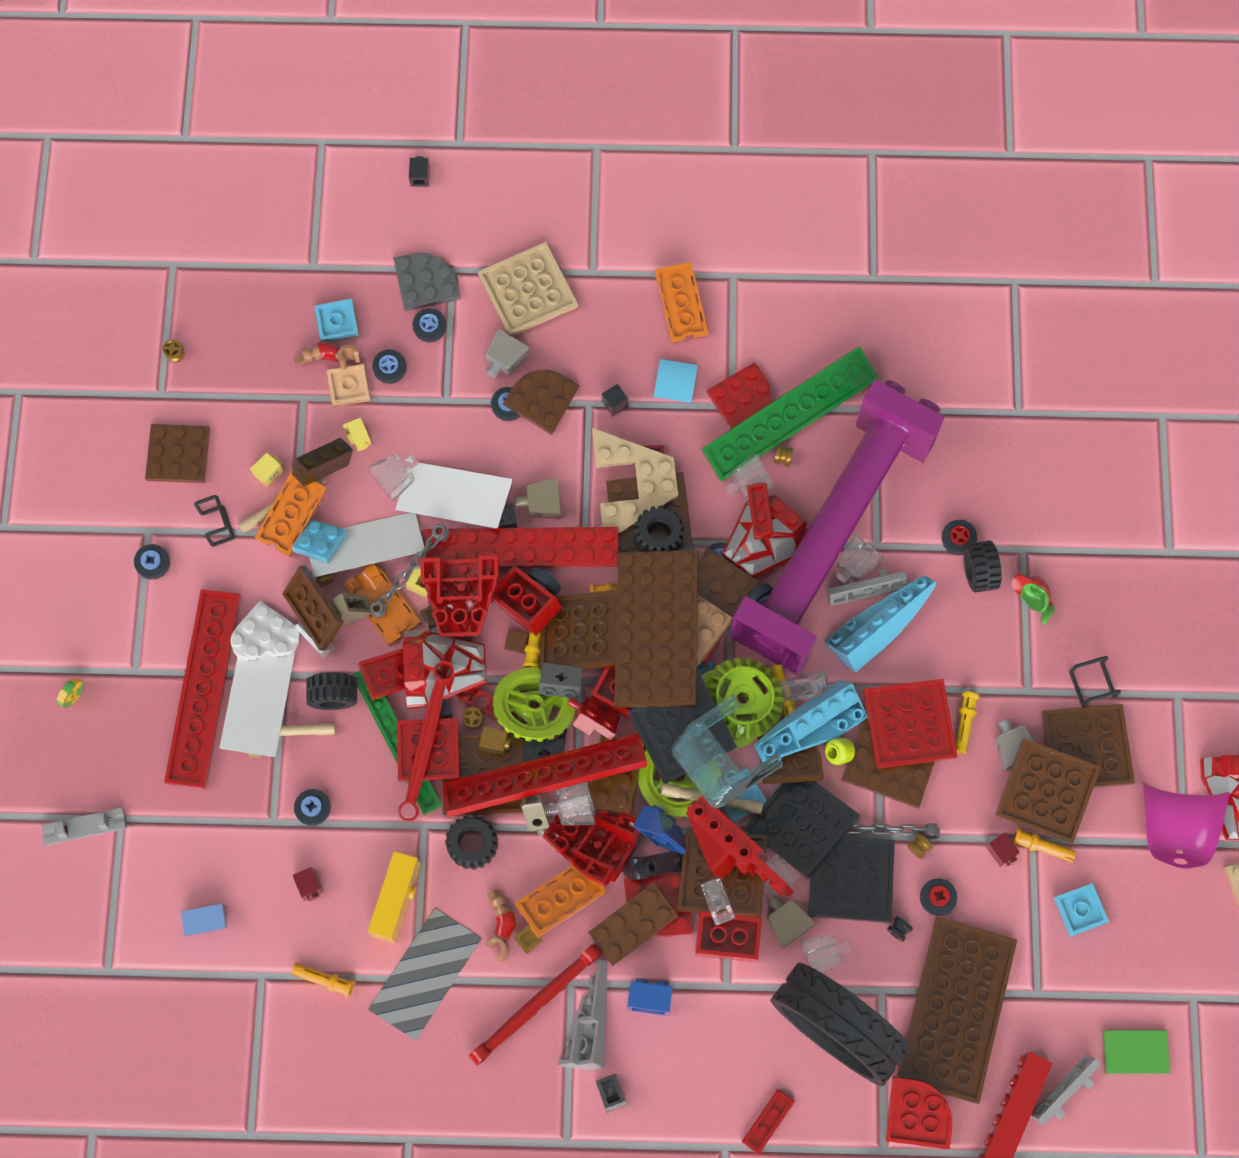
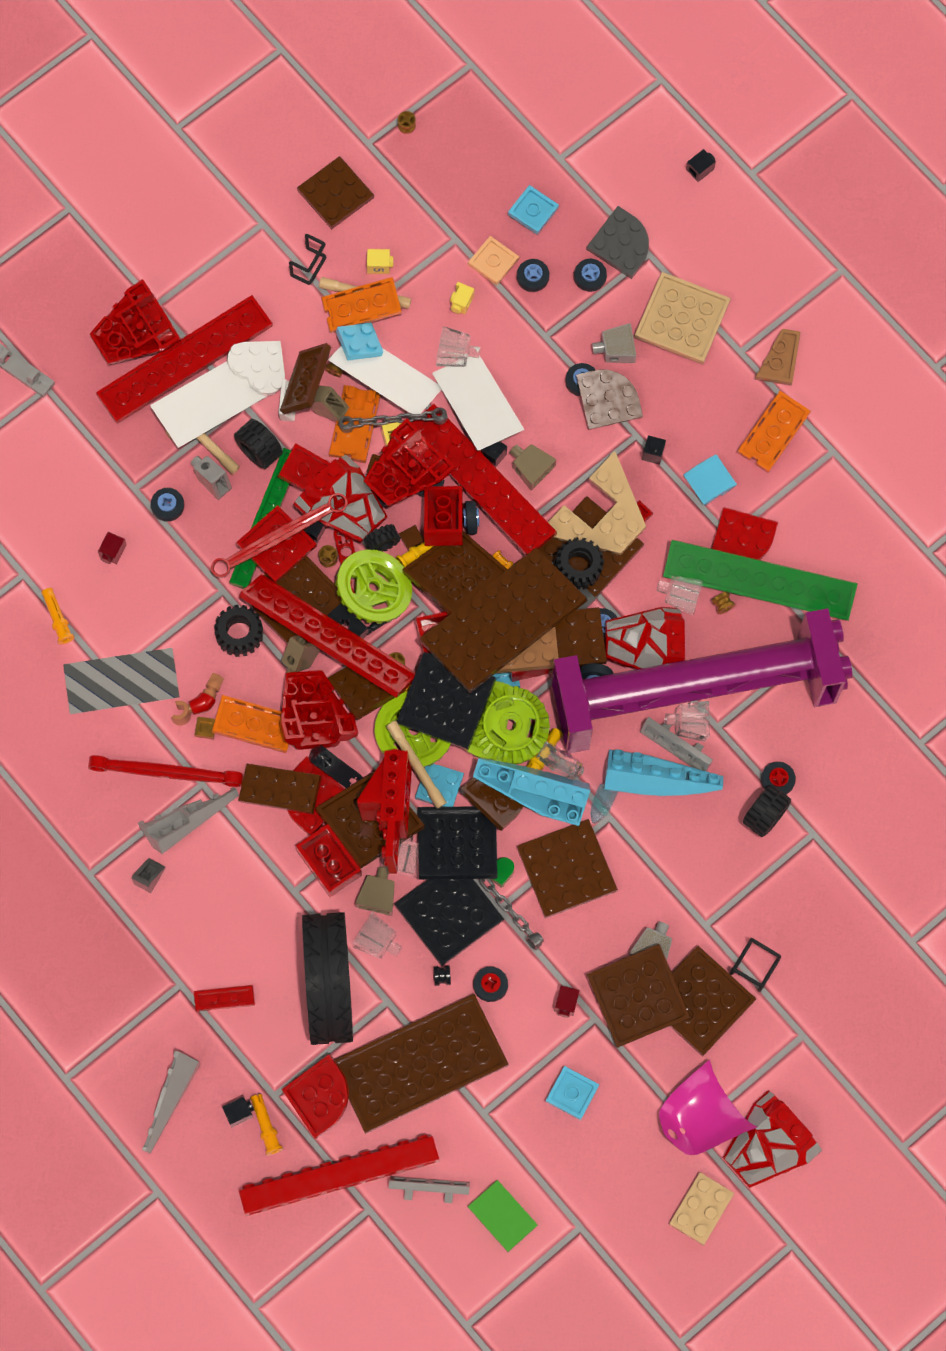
camera: 45 degrees right, 0 degrees up
piece [57,677,84,708] -> none
black wheel [134,544,170,580] -> none
medium blue brick [181,904,227,936] -> none
dark brown brick [292,437,353,487] -> none
nougat piece [294,341,360,370] -> none
yellow brick [368,851,421,943] -> none
pearl gold brick [479,727,511,755] -> none
dark grey brick [538,663,582,699] -> none
clear torso [545,782,595,825] -> none
red plate [567,696,620,740] -> none
blue brick [627,978,673,1016] -> none
blue slope [633,805,686,854] -> none
clear light blue windscreen [672,695,783,808] -> none
clear torso [701,878,735,925] -> none
red tile [747,482,774,540] -> none
neon yellow head [825,737,855,765] -> none
red plate [863,679,958,769] -> none
pearl gold wheel [907,833,933,859] -> none
yellow pin [956,691,980,754] -> none
bright green hair [1012,574,1055,625] -> none
light orange pin [1012,827,1076,863] -> none
none -> red wedge [90,279,181,365]
none -> light grey torso [191,456,232,500]
none -> black tyre [364,524,401,552]
none -> green piece [490,857,514,888]
none -> clear light blue plate [590,784,618,824]
none -> medium nougat wing [755,329,801,386]

